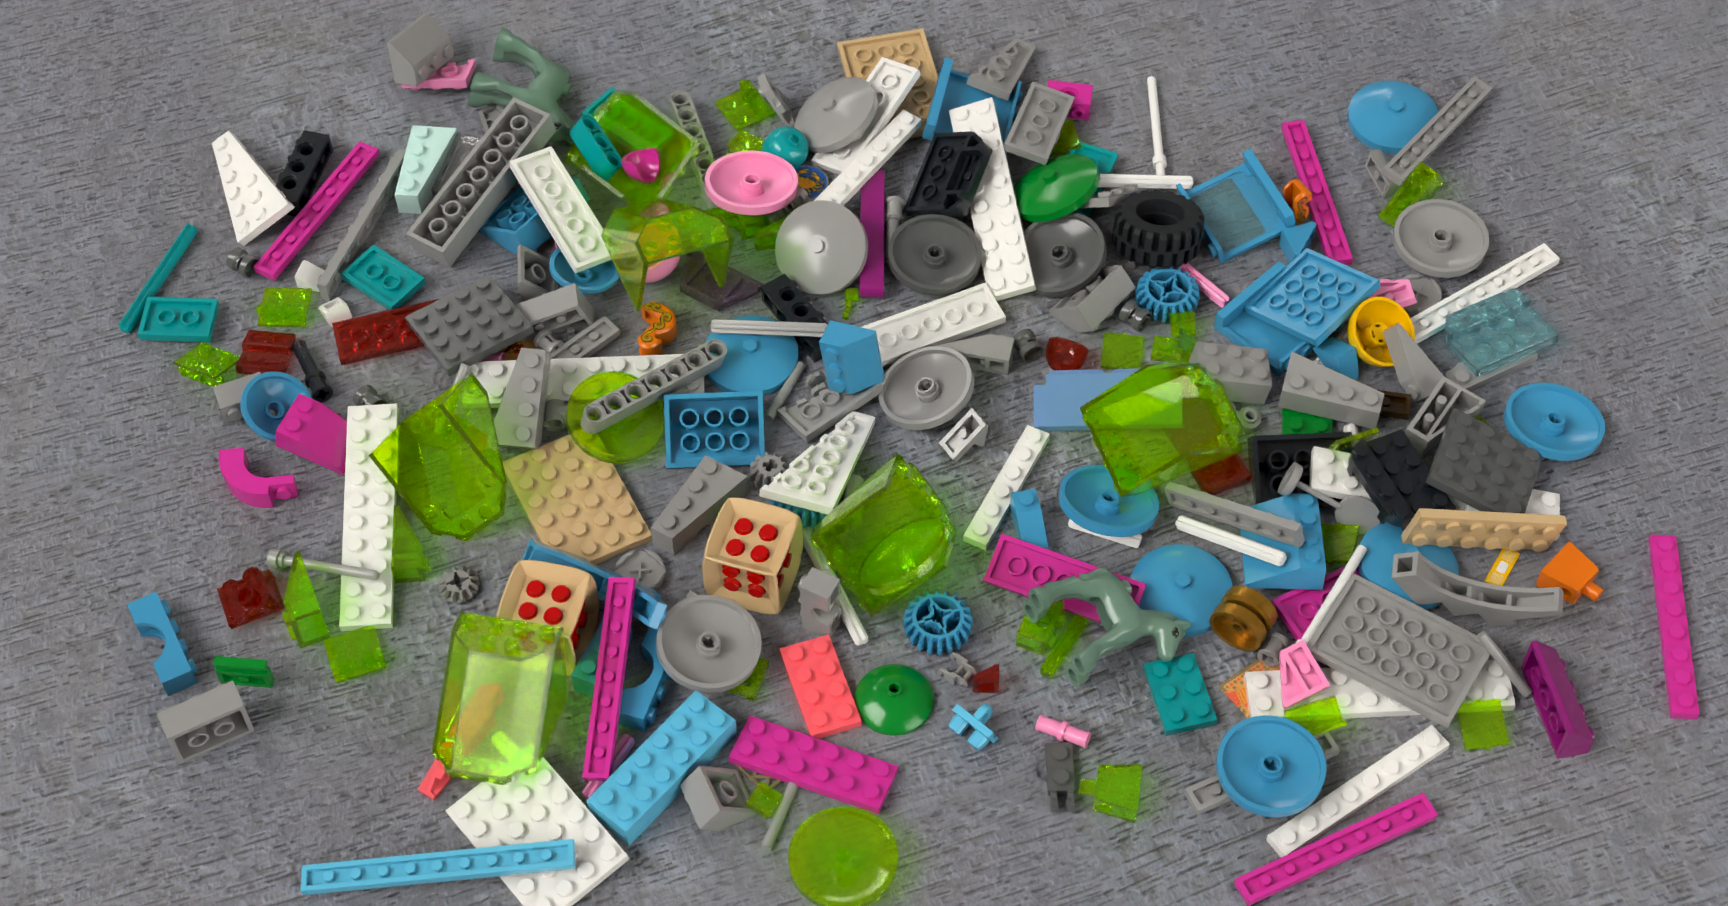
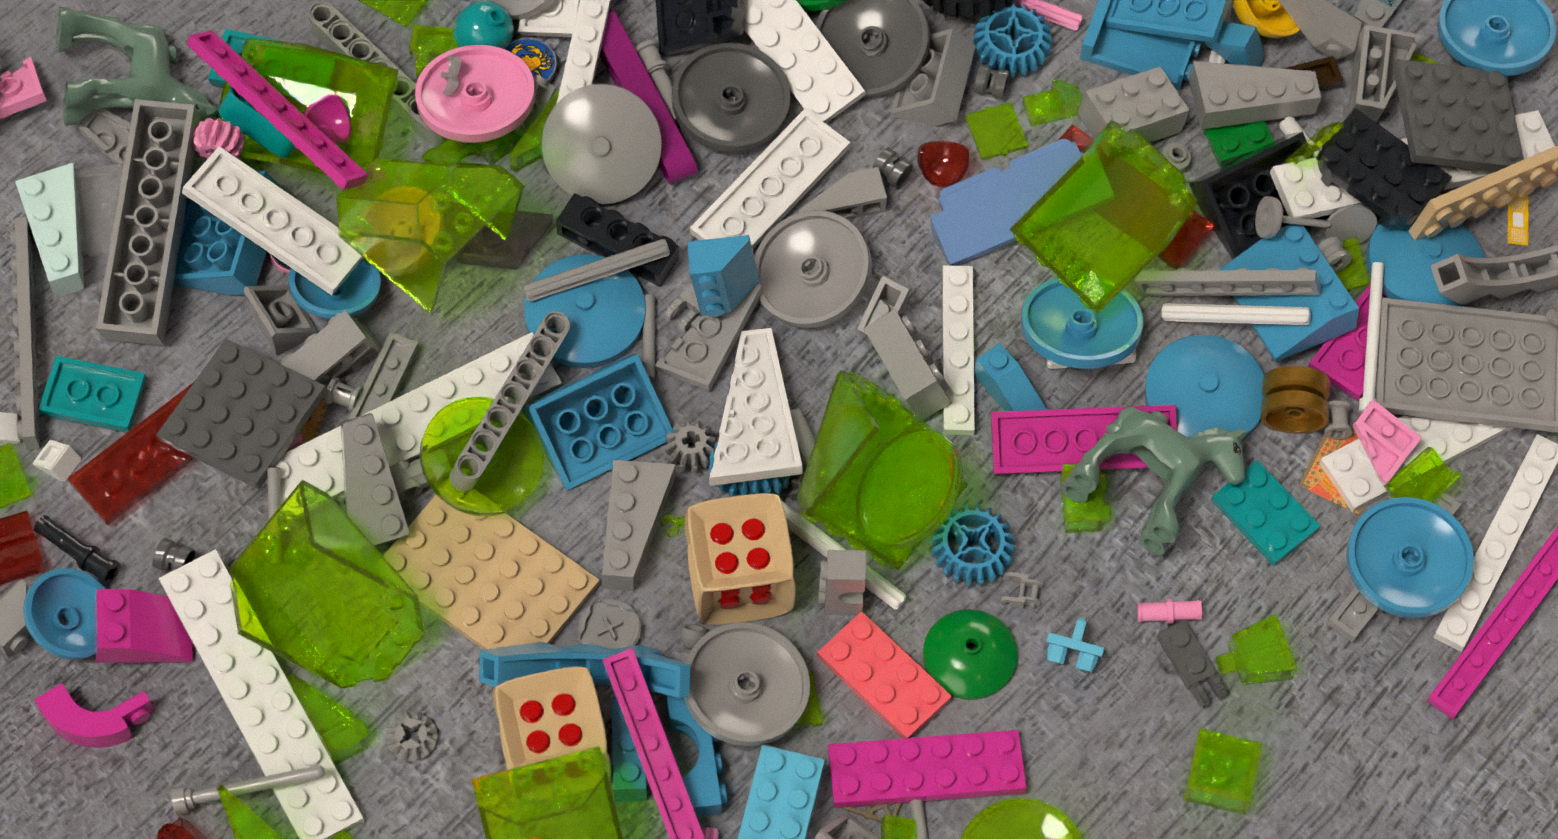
camera: 30 degrees left, 10 degrees up
orange animal [637,302,677,356] -> none
clear neon green hand [842,288,859,320] -> none
clear red slope [972,664,1000,693] -> none
clear neon green axle [1040,614,1087,679] -> none
clear neon green plate [1169,311,1196,338] -> none
none -> dark pink plate [187,30,368,190]
none -> bright pink gear [192,118,245,159]
none -> light grey piece [440,55,462,96]
none -> light grey brick [864,309,952,422]
none -> clear neon green brick [1182,728,1262,815]
none -> light grey wheel [1317,236,1352,273]

